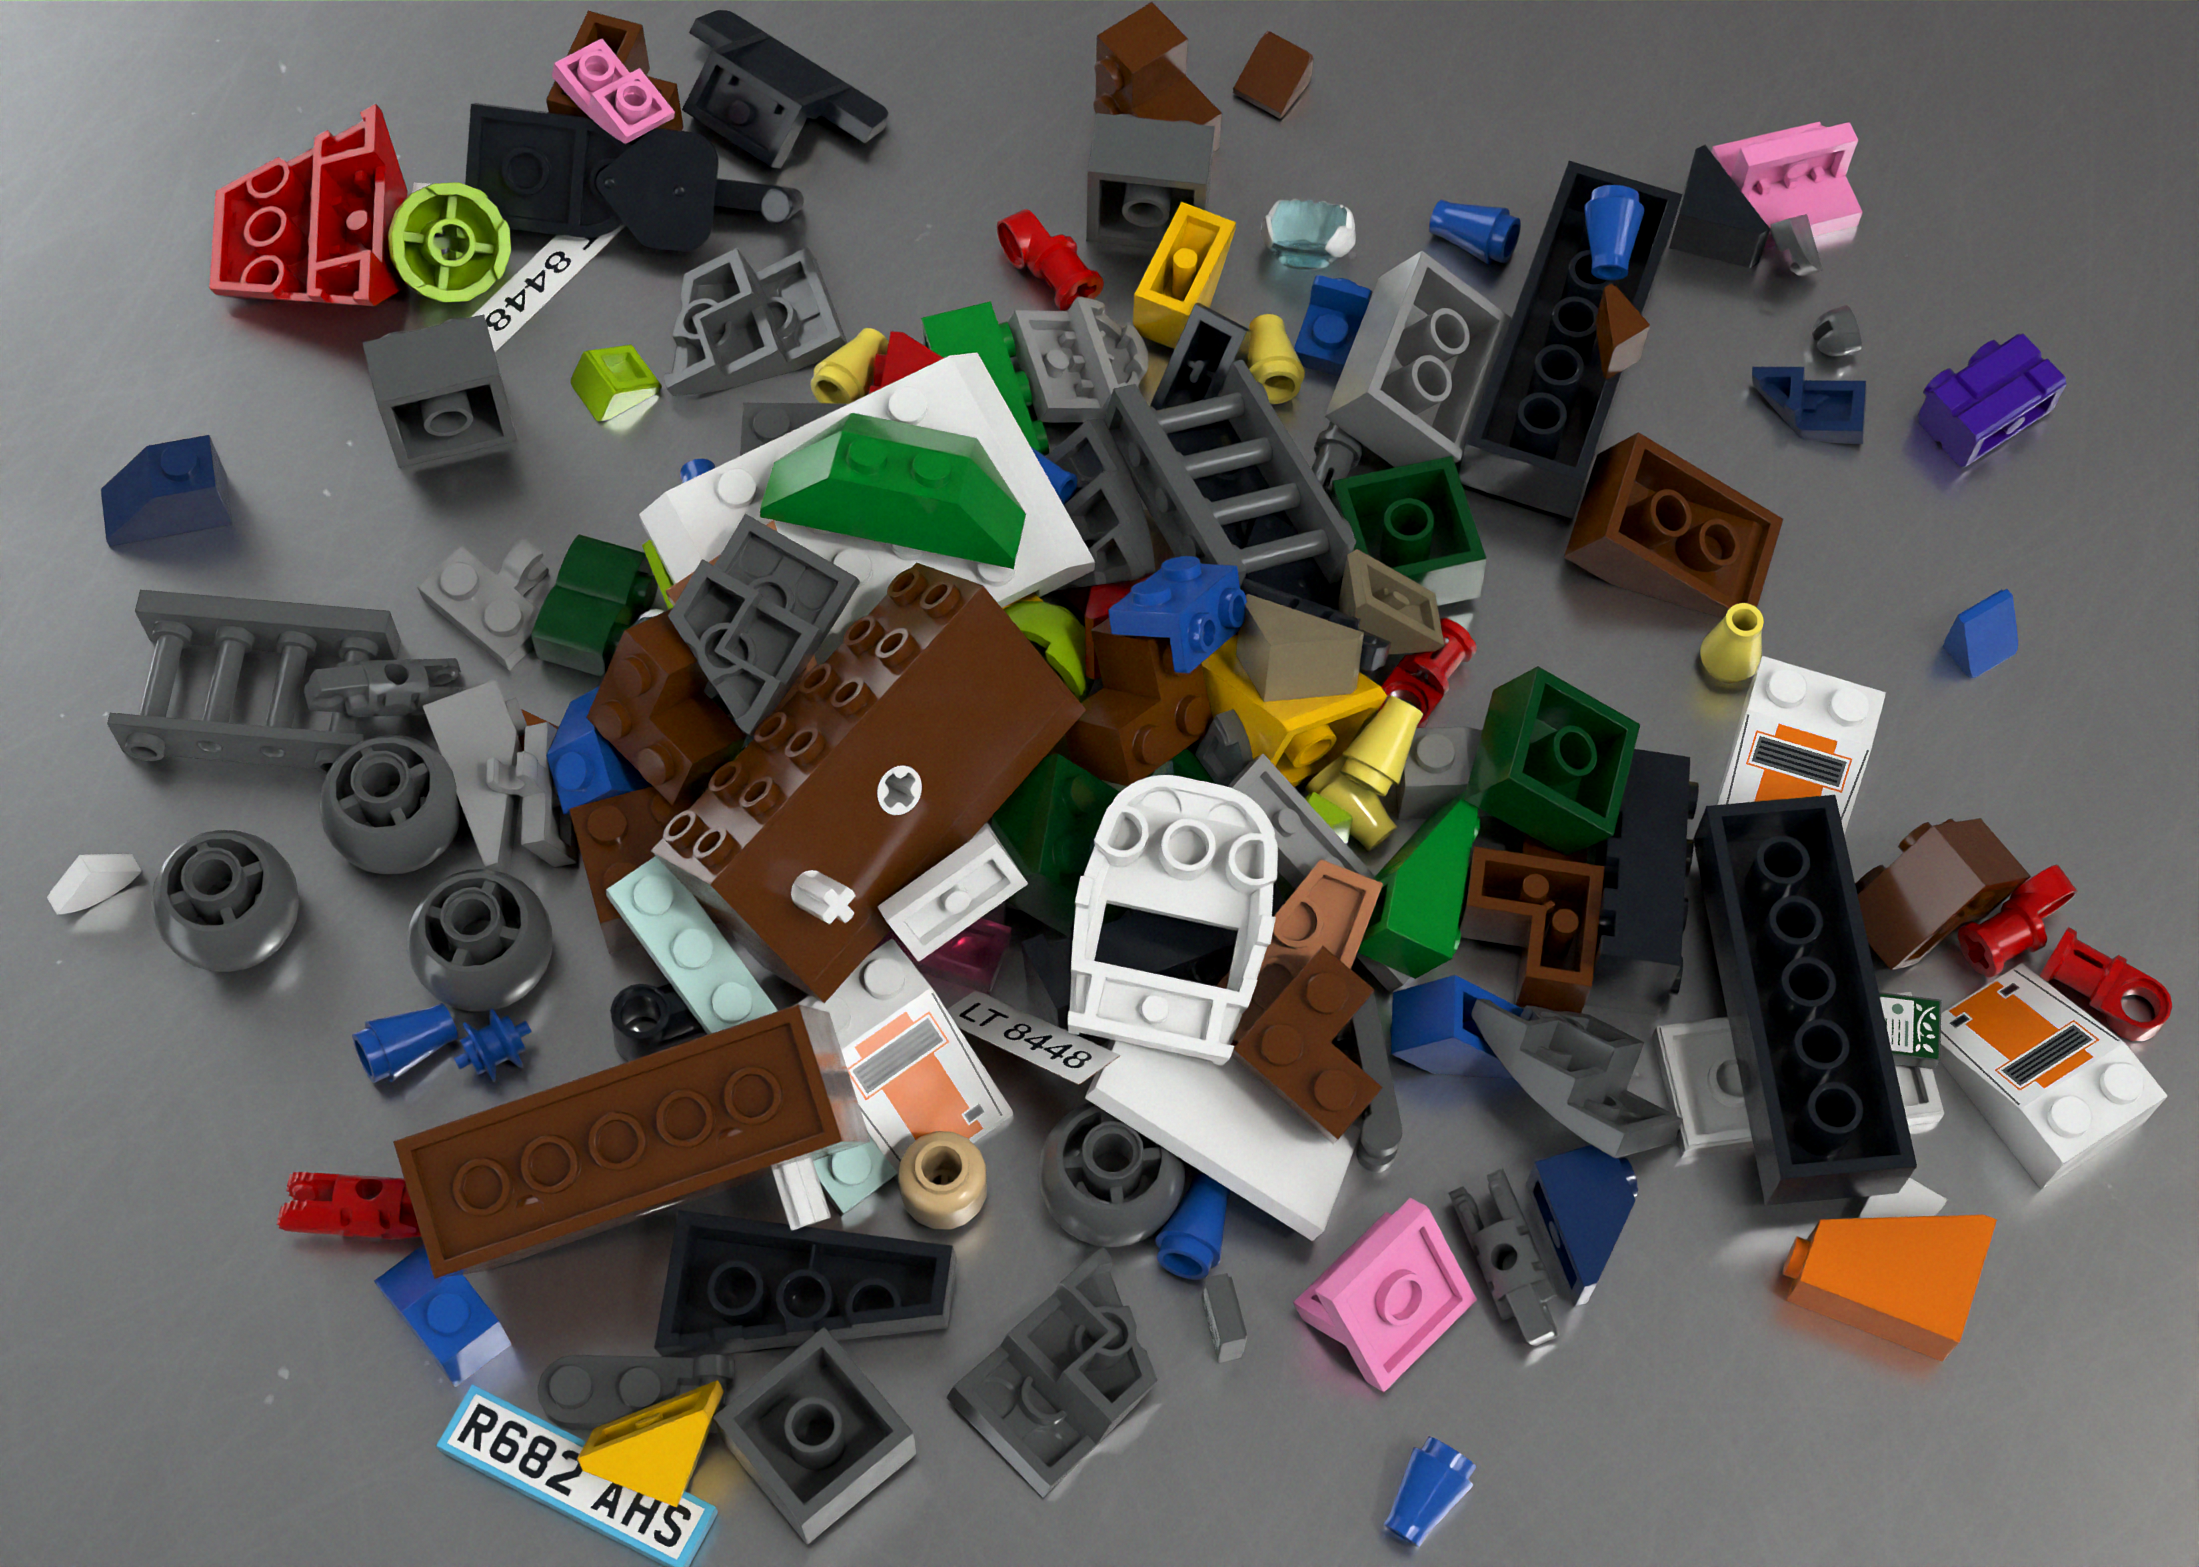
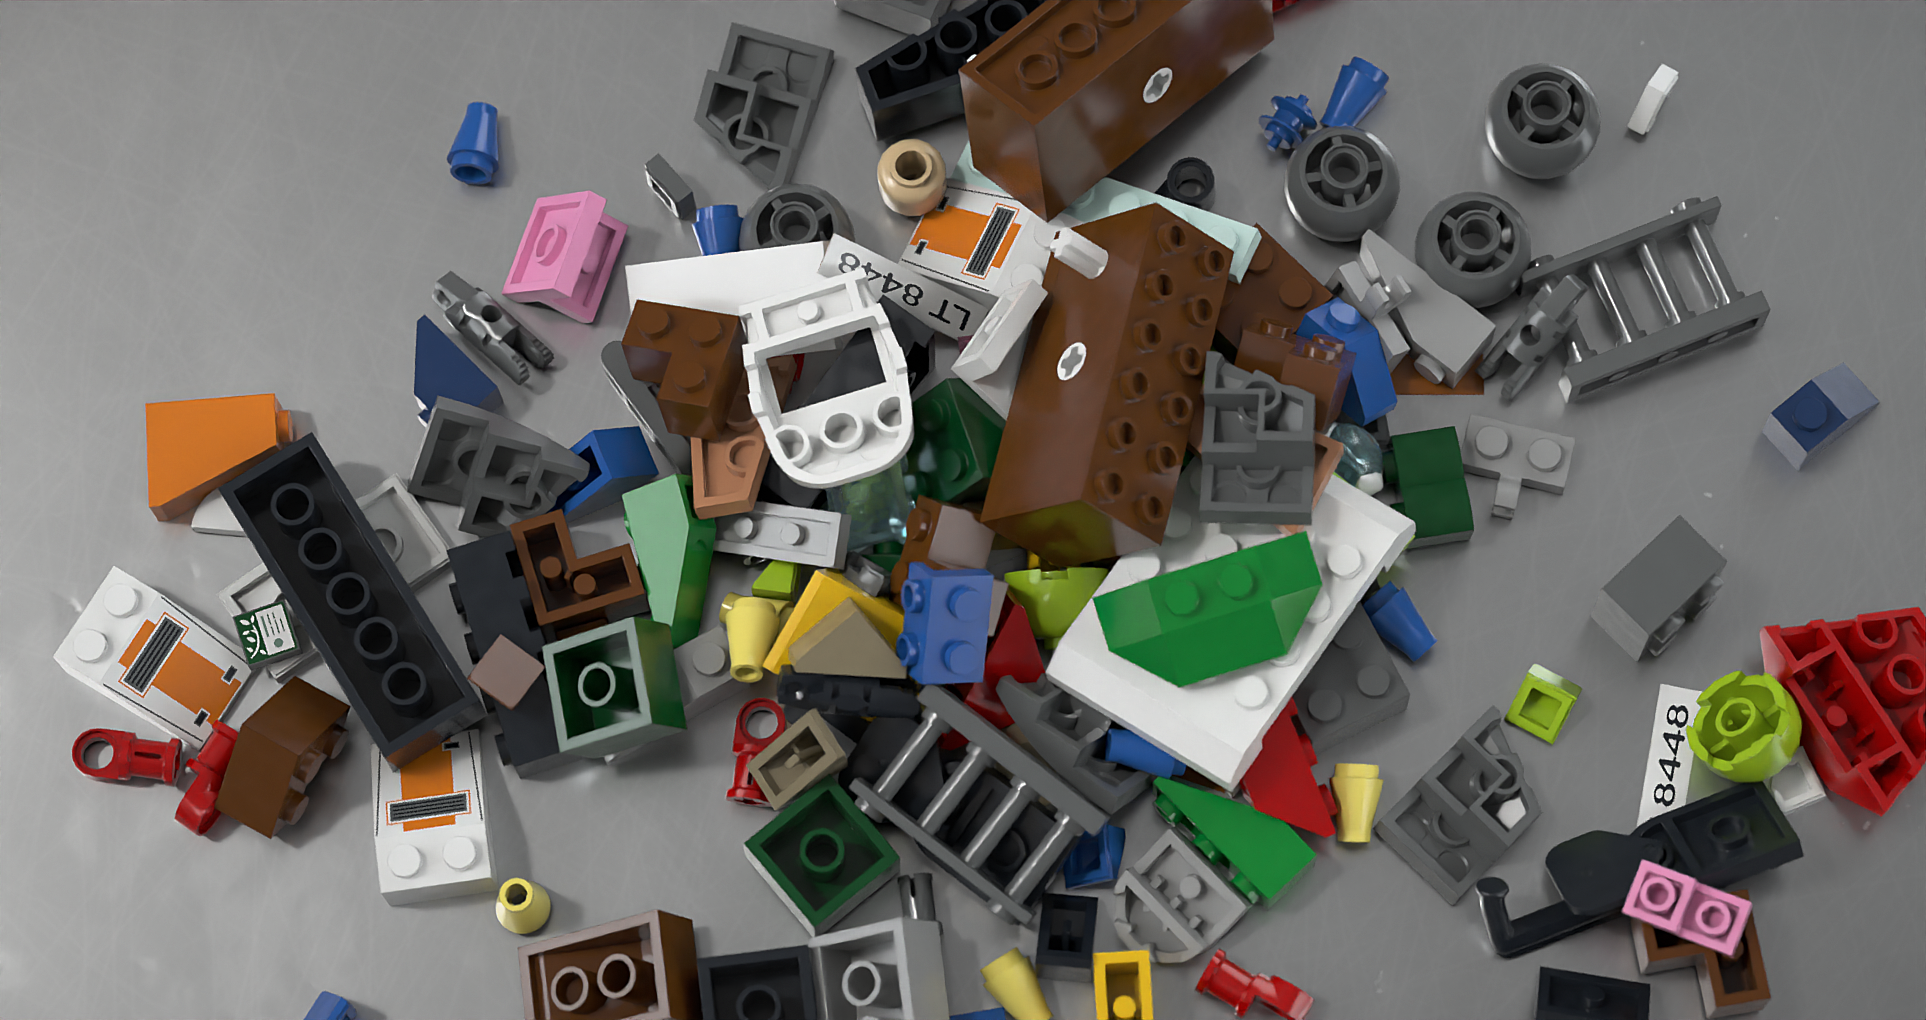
camera: 160 degrees right, 10 degrees up
none -> slope [467,634,545,711]

